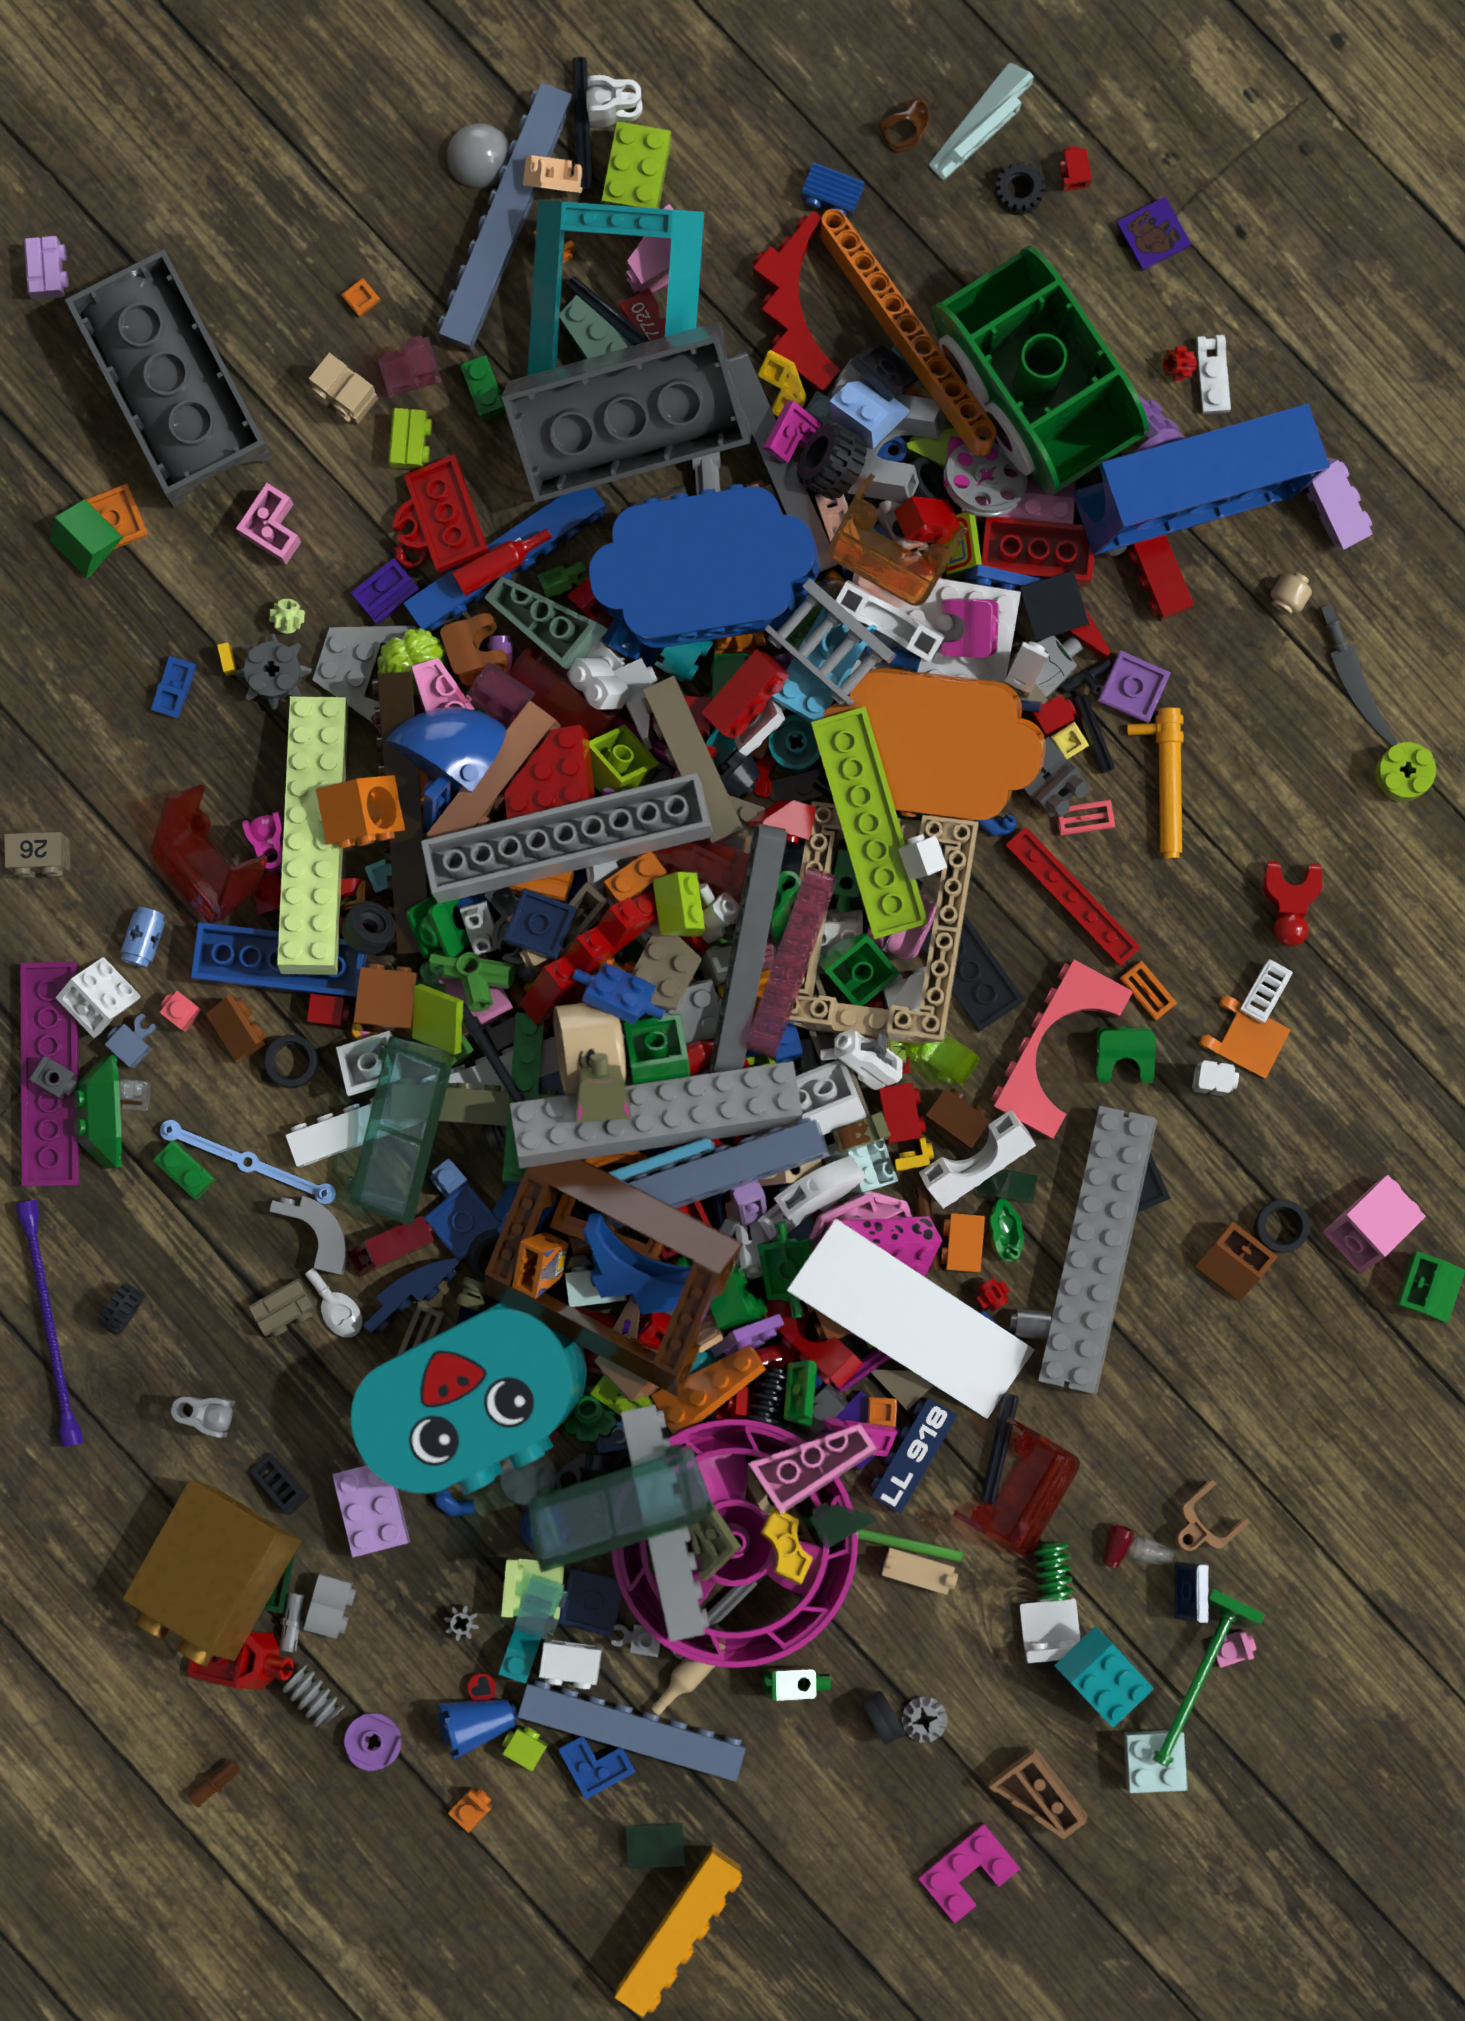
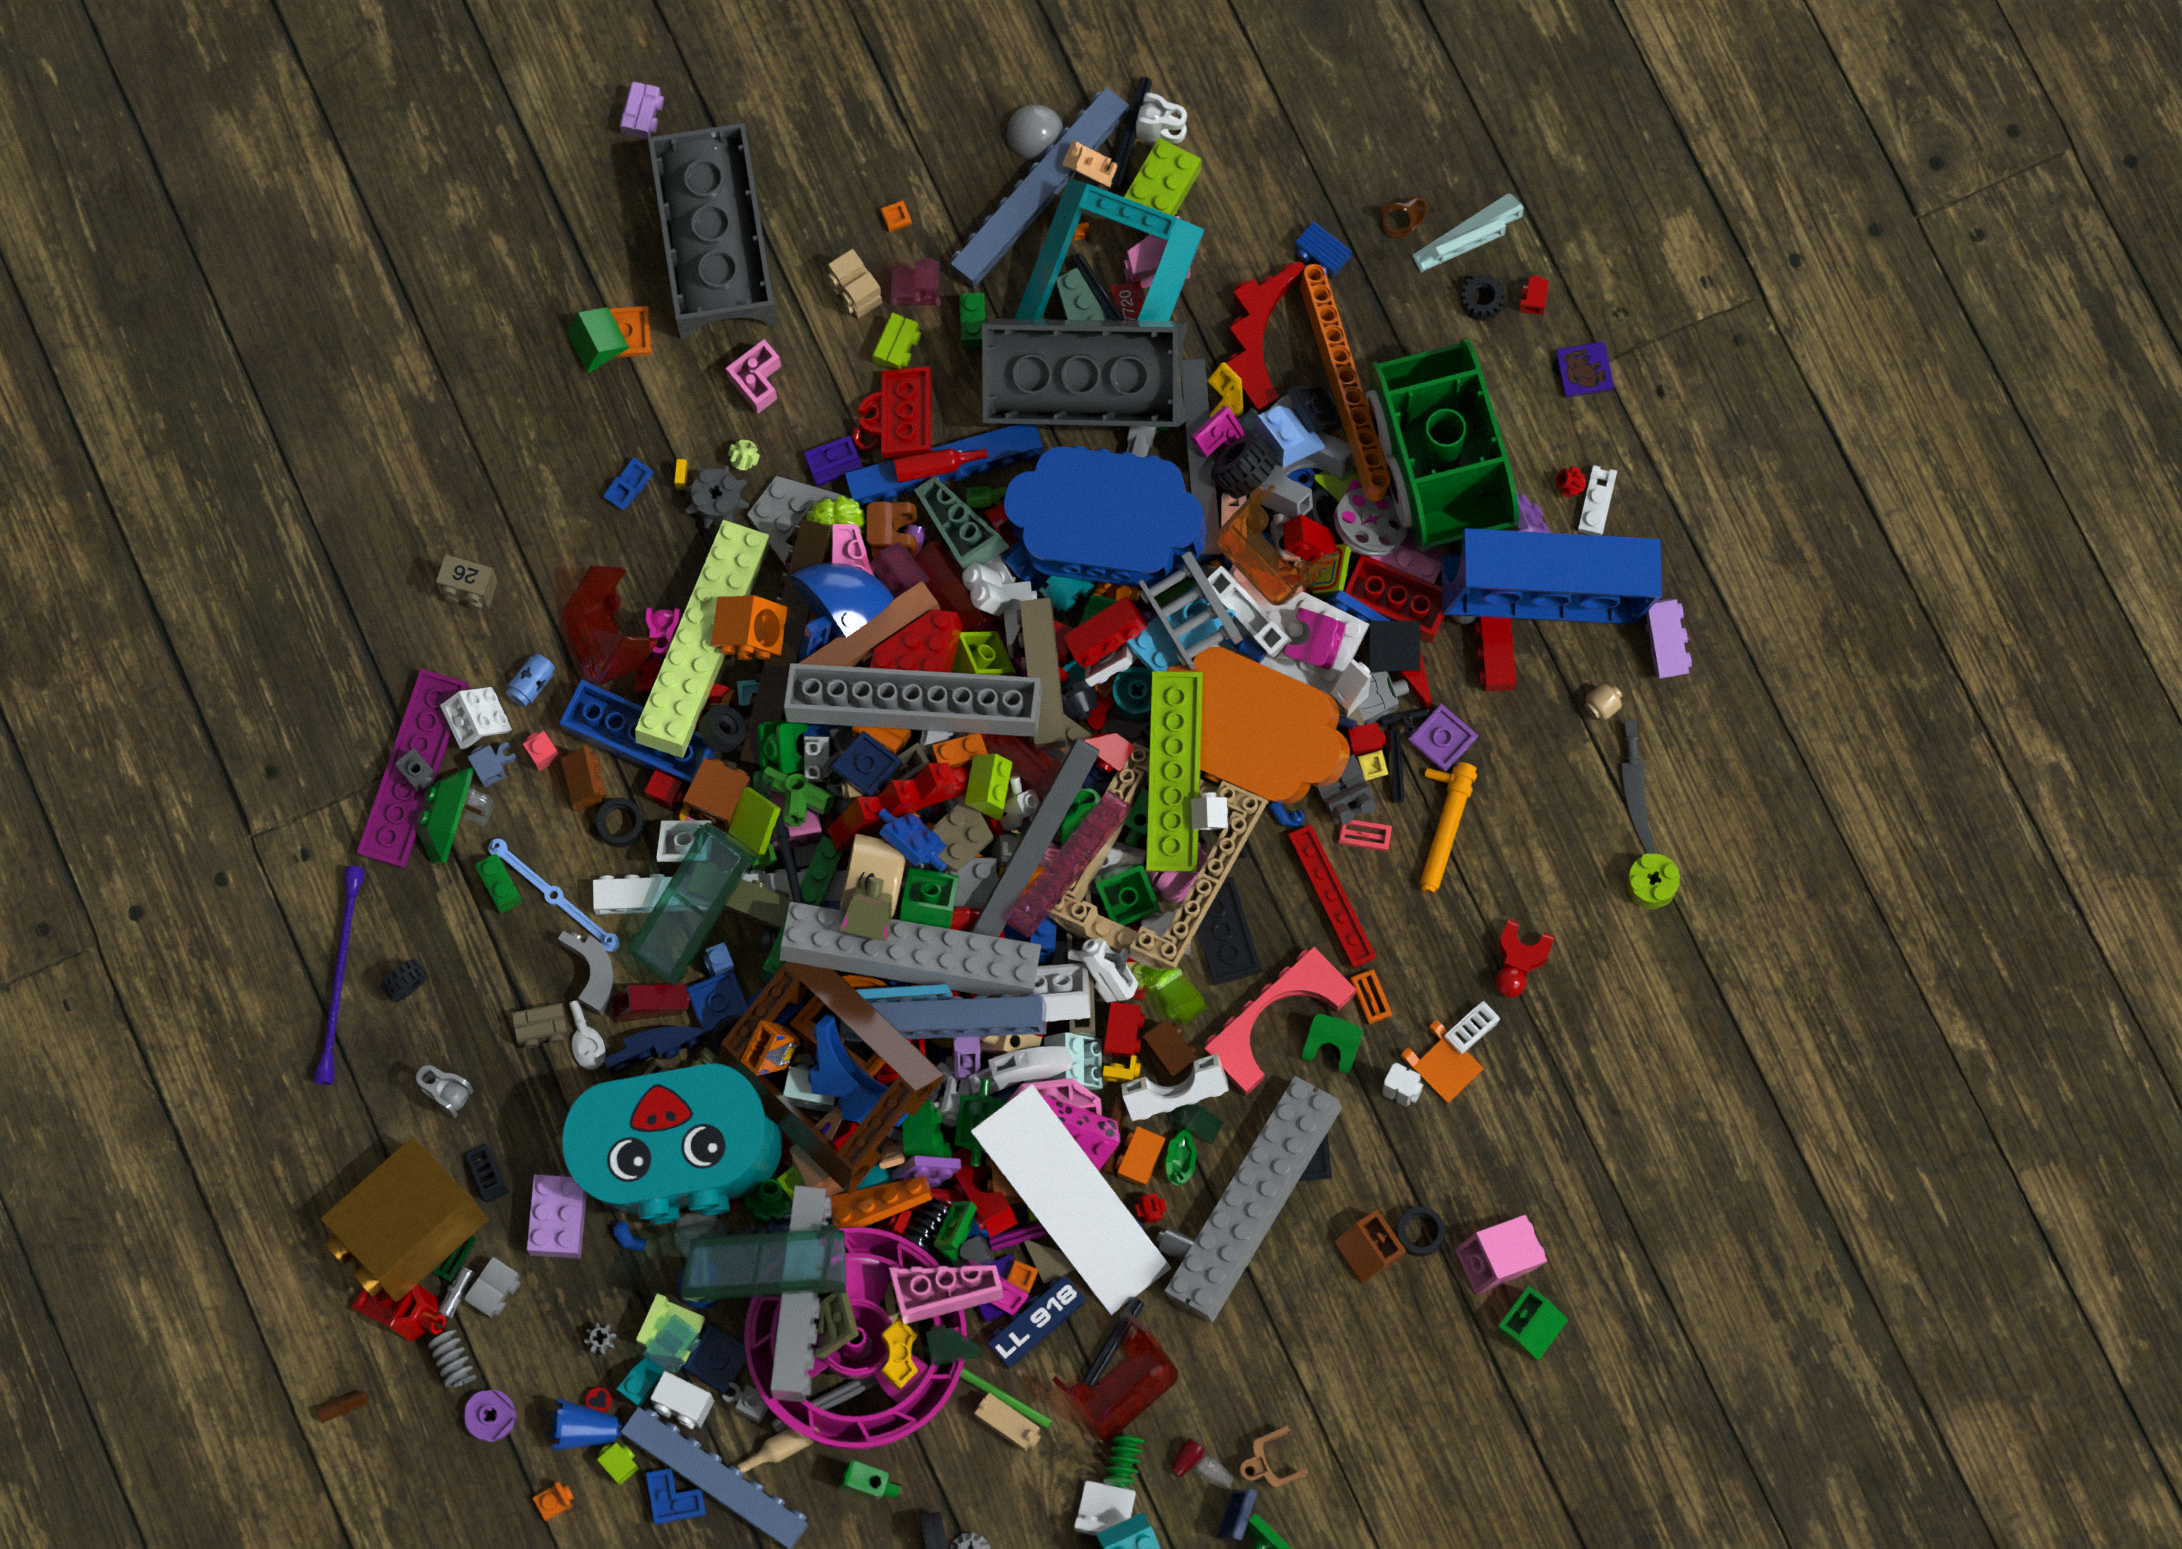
camera: 20 degrees right, 10 degrees down
leg [832,1112,891,1154] -> none

